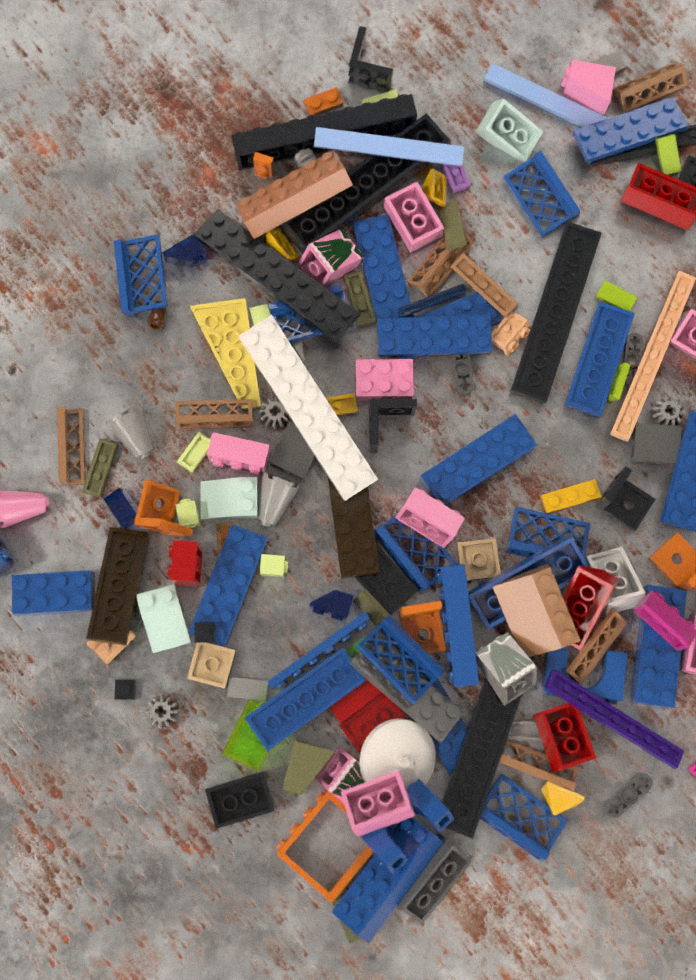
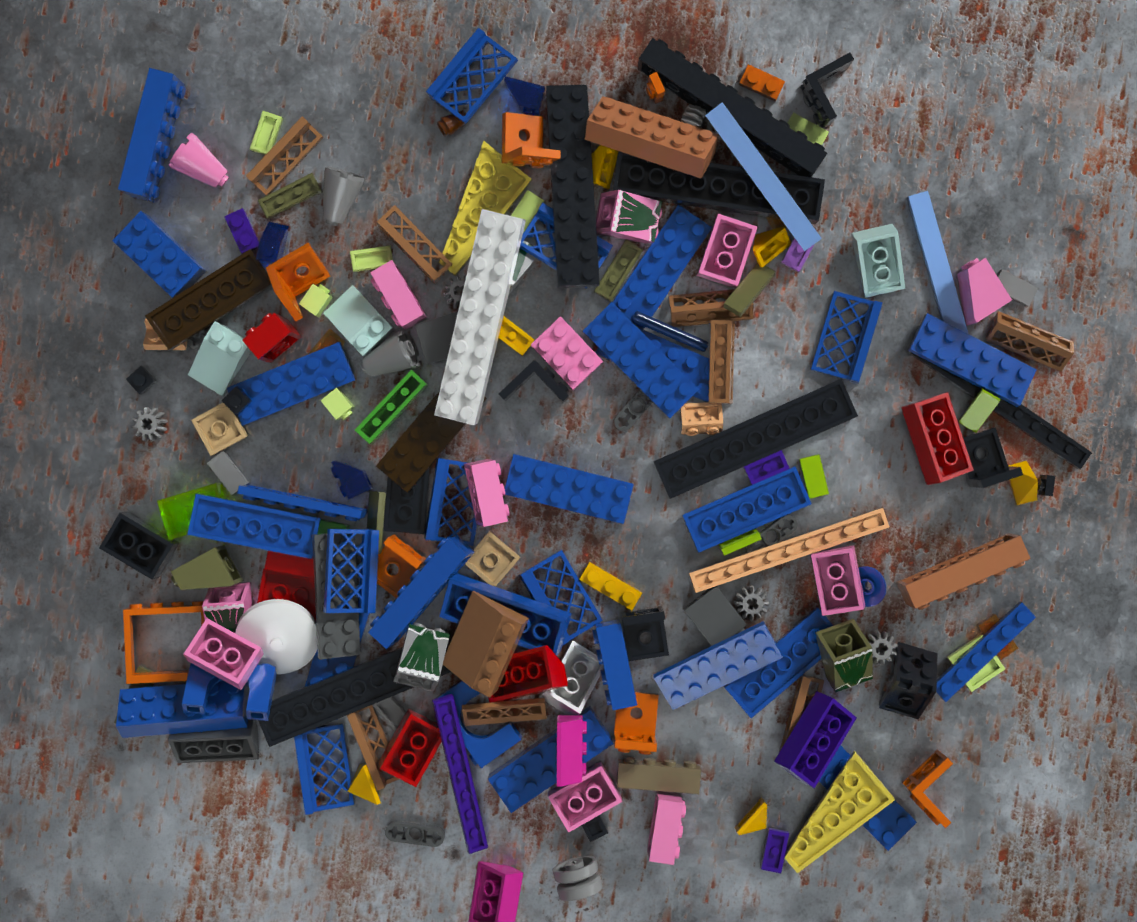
camera: 55 degrees right, 10 degrees up
none -> dark purple plate [224,208,261,254]
none -> yellowish green tile [250,111,283,155]
none -> bright green brick [355,370,428,444]
none -> orange bracket [502,112,561,169]
none -> blue brick [592,619,637,710]
none -> dark purple plate [743,450,790,485]

